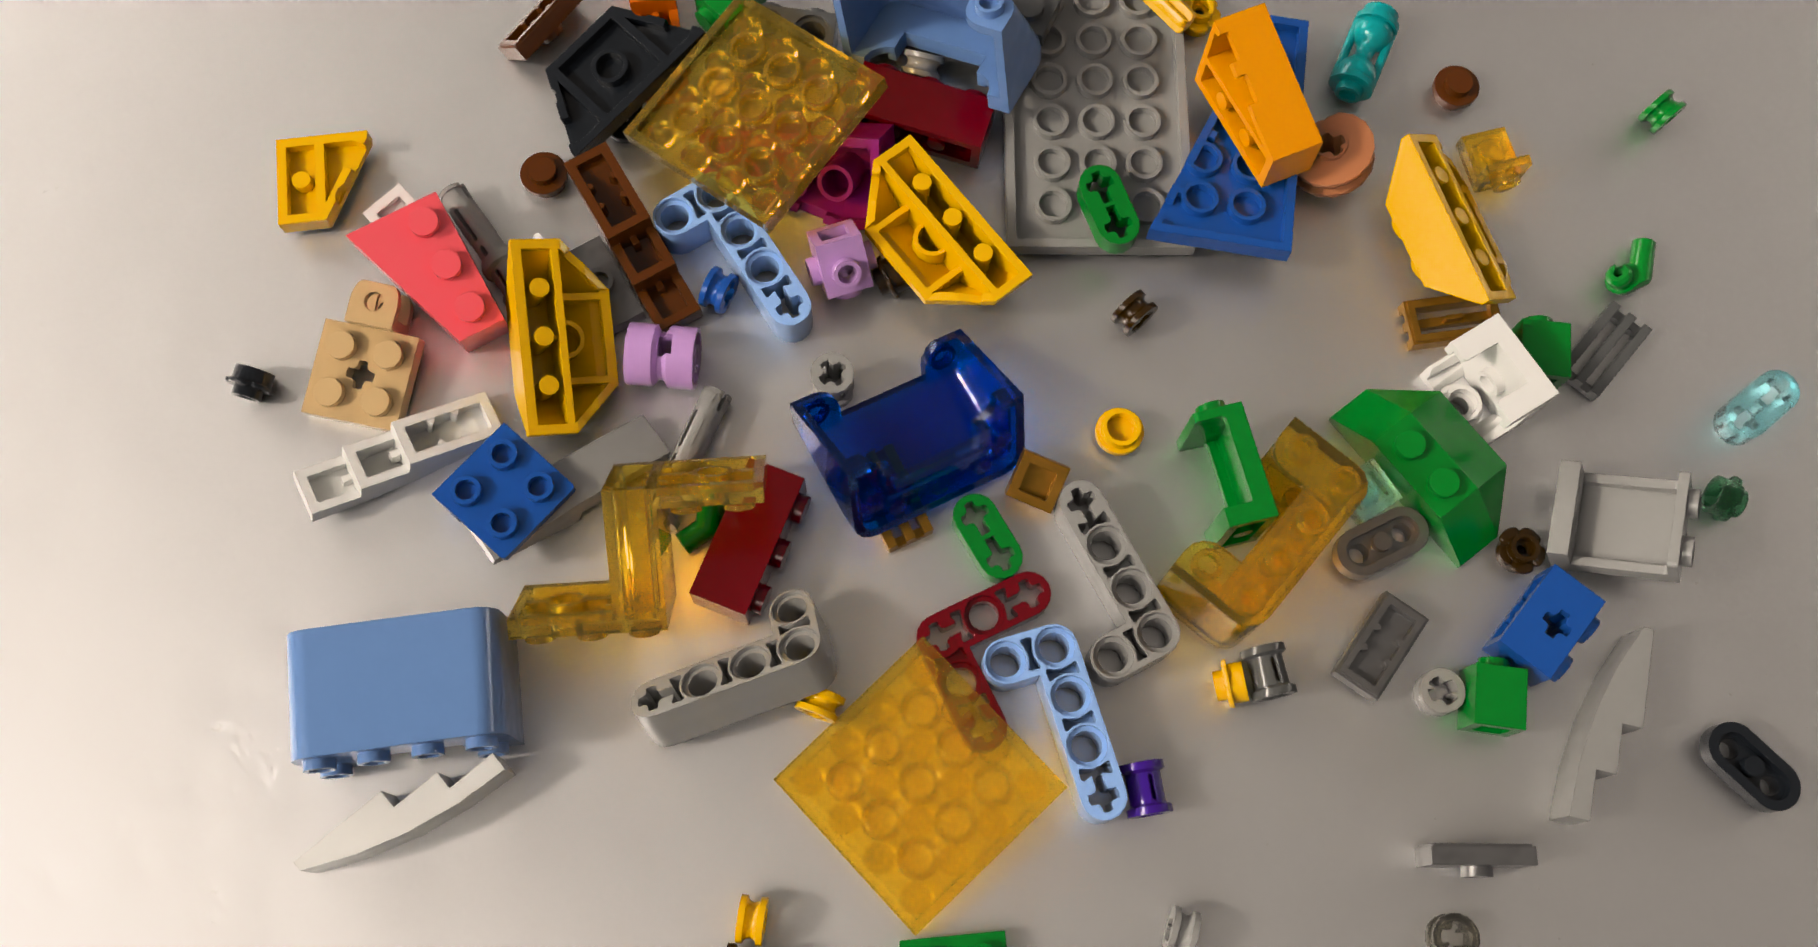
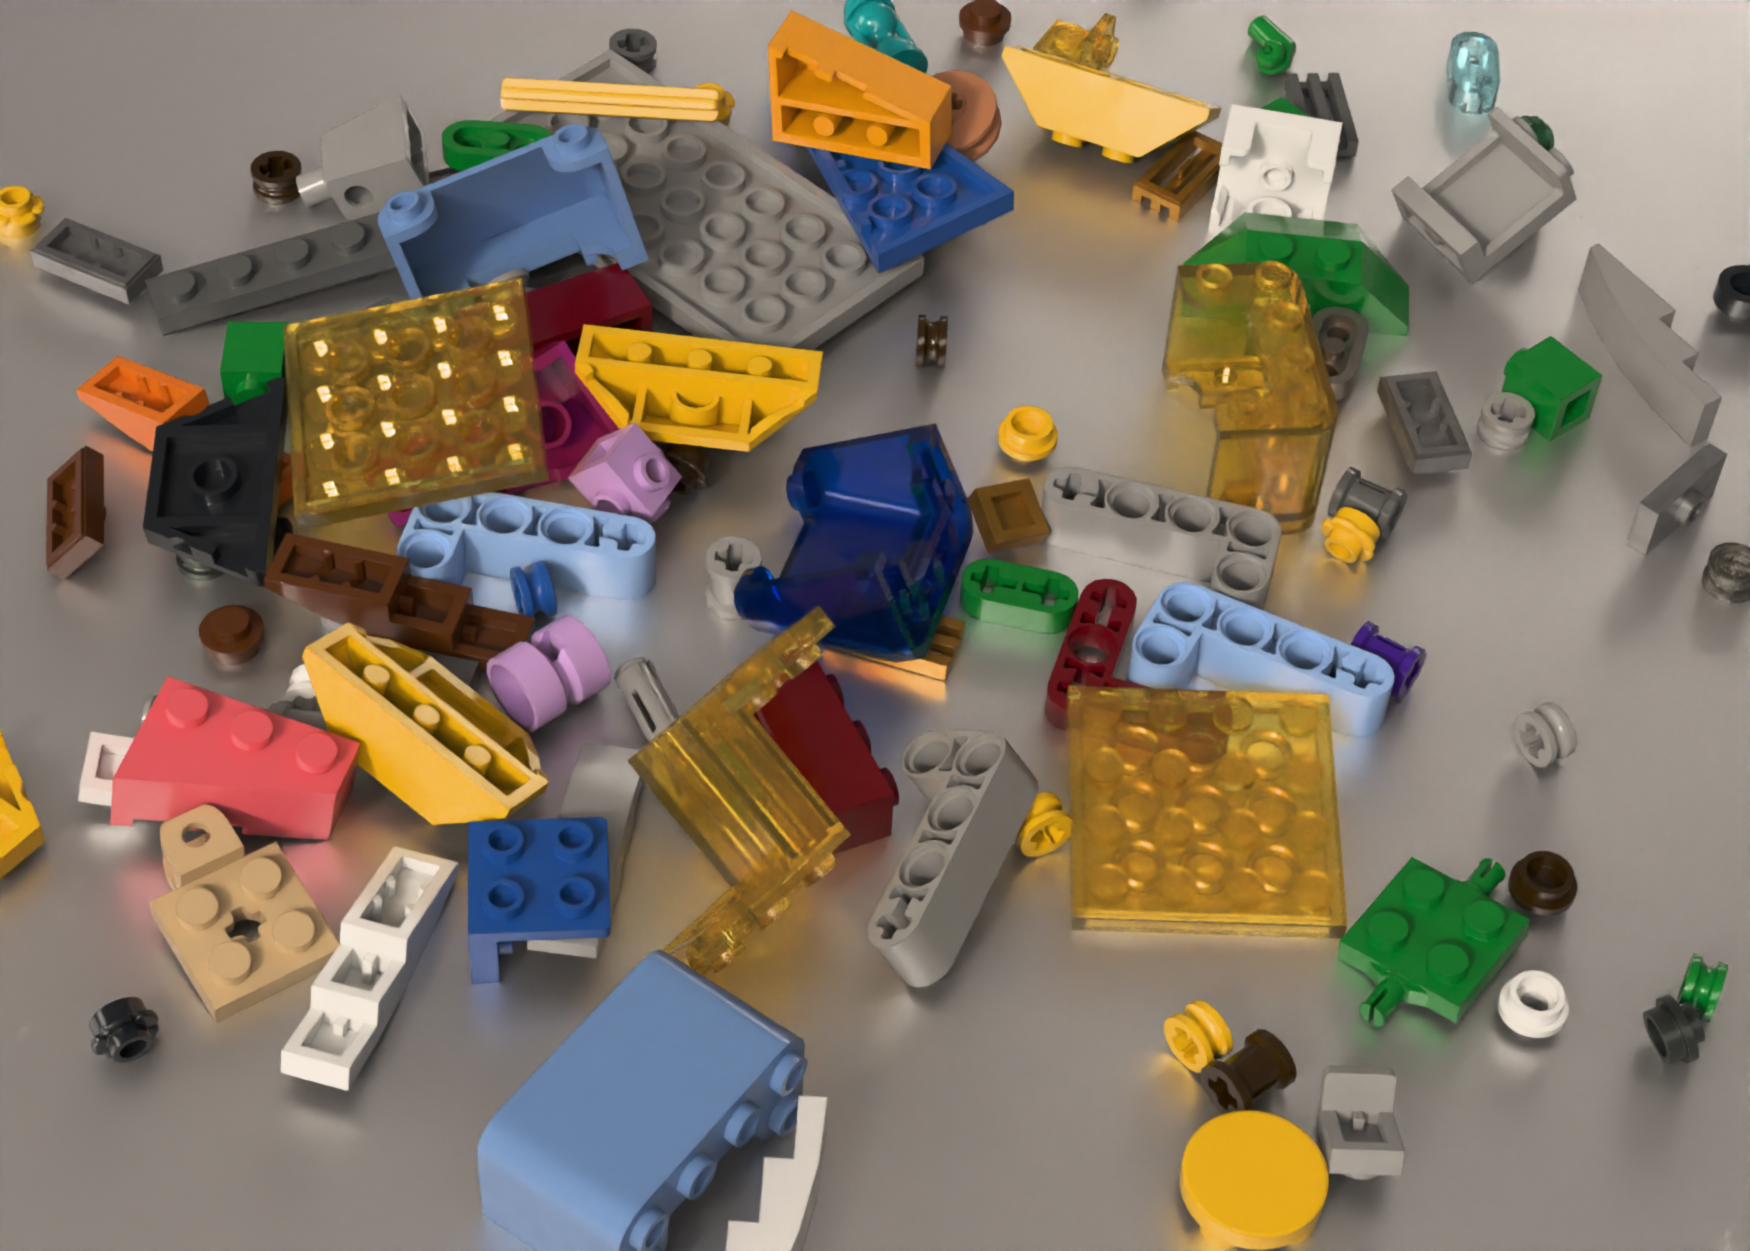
camera: 45 degrees left, 25 degrees down
green beam [1076,165,1140,254] -> none
green panel [1176,400,1279,552] -> none
blue brick [1482,564,1606,687] -> none
dark brown plate [1495,527,1546,575] -> none

